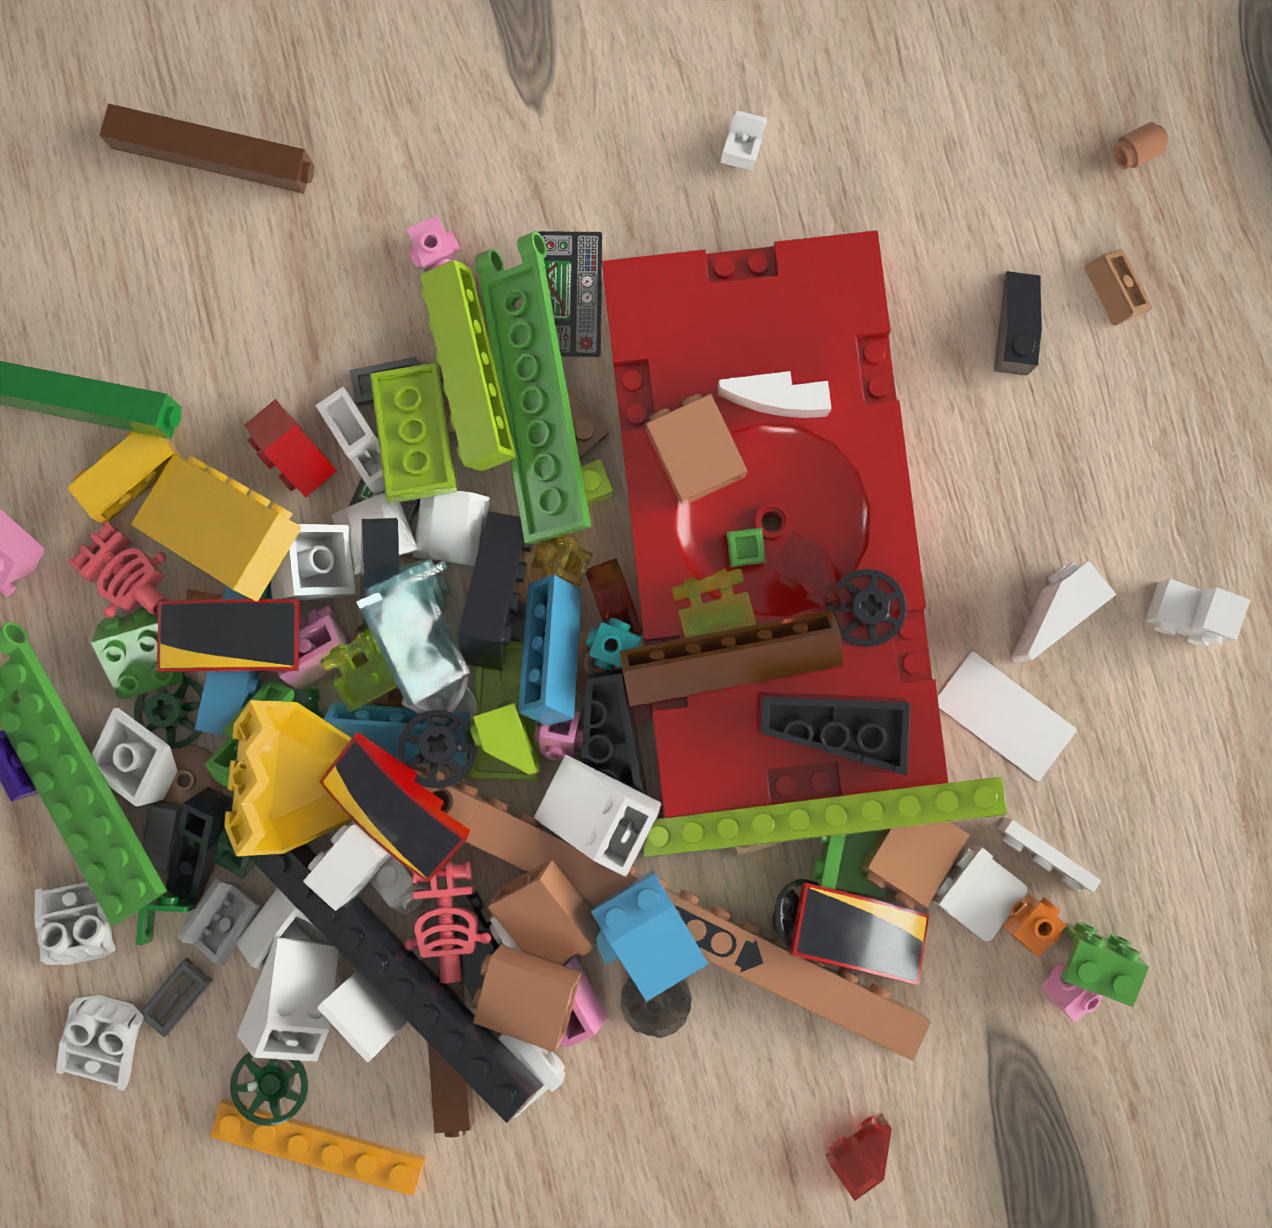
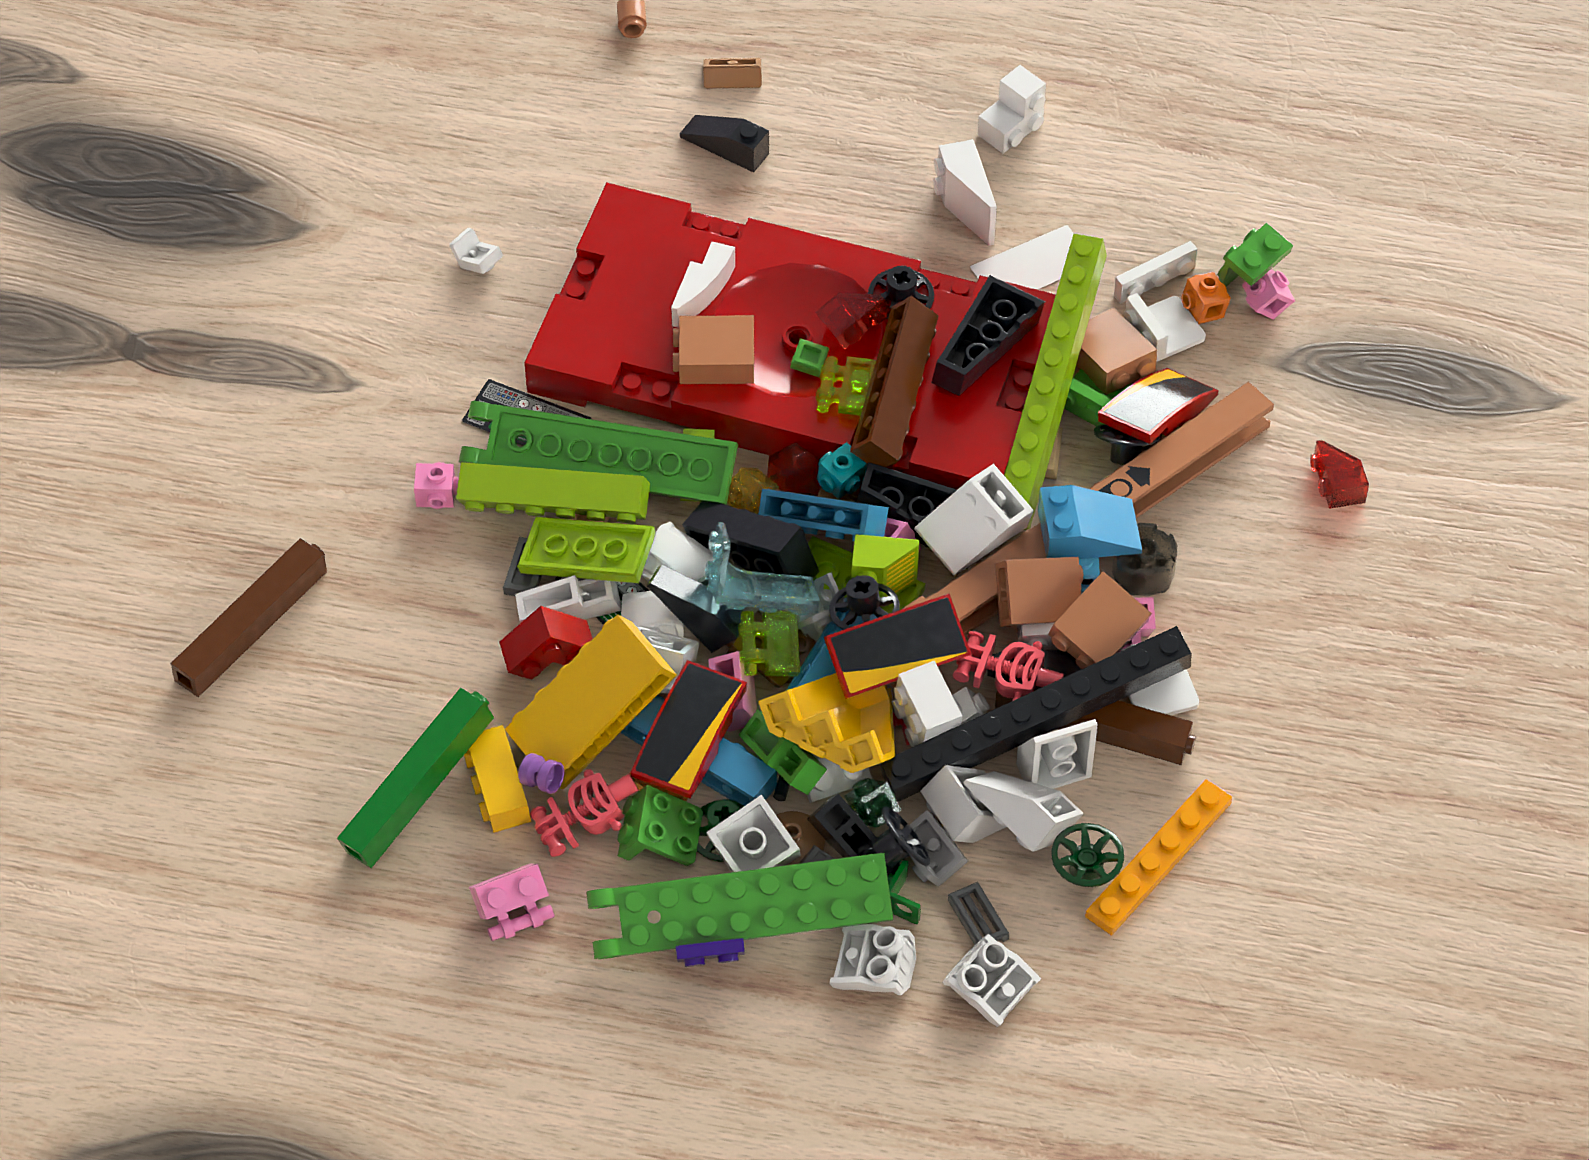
camera: 70 degrees left, 30 degrees down
none -> medium lavender wheel [518,753,564,794]
none -> black wheel [872,806,930,868]

